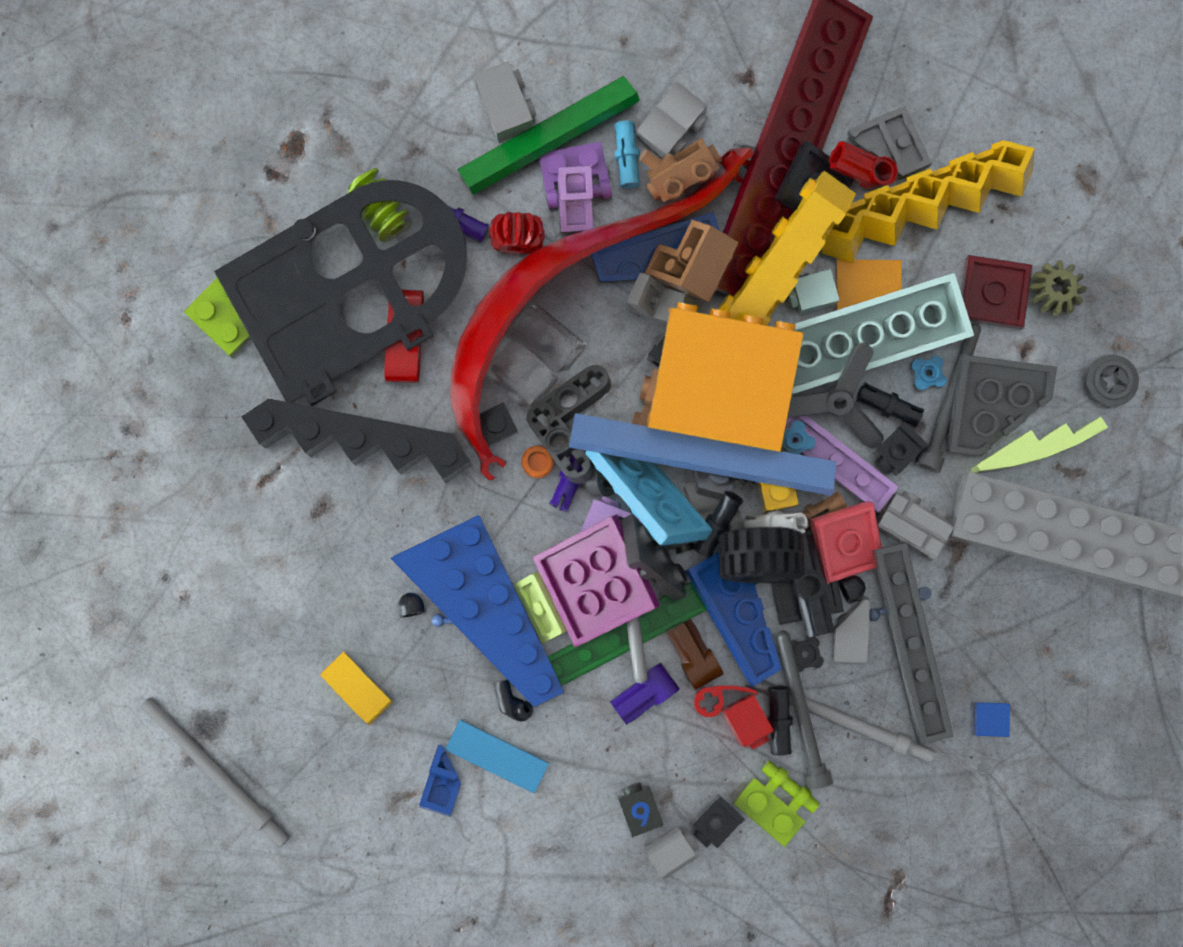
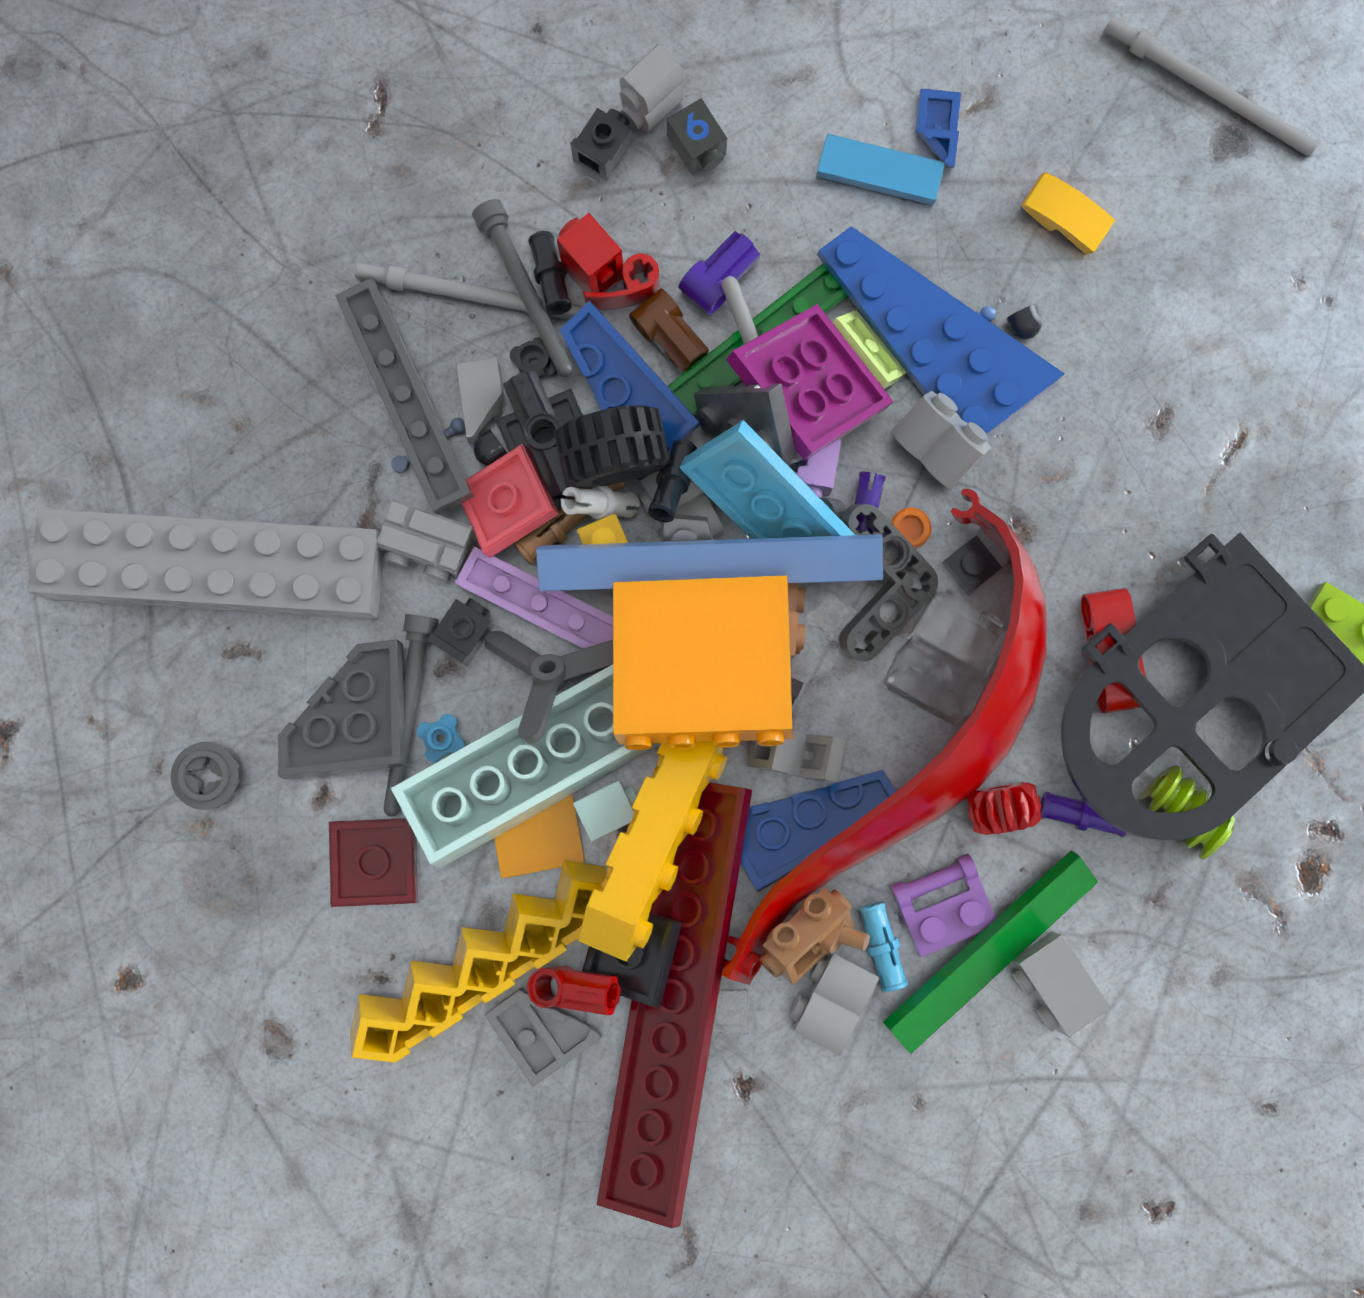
camera: 165 degrees right, 0 degrees up
black brick [241,399,472,483] -> none
black arm [493,679,533,722] -> none
lavender slope [558,165,593,232] -> none
medium nougat brick [645,220,739,302] -> none
lime plate [733,760,820,847] -> none
dark azure plate [782,421,815,455] -> none
black pin [856,382,924,428] -> none
yellowish green slope [971,417,1108,474] -> none
blue tile [974,702,1010,737] -> none
olive gear [1029,260,1087,317] -> none
none -> light grey brick [891,391,991,490]

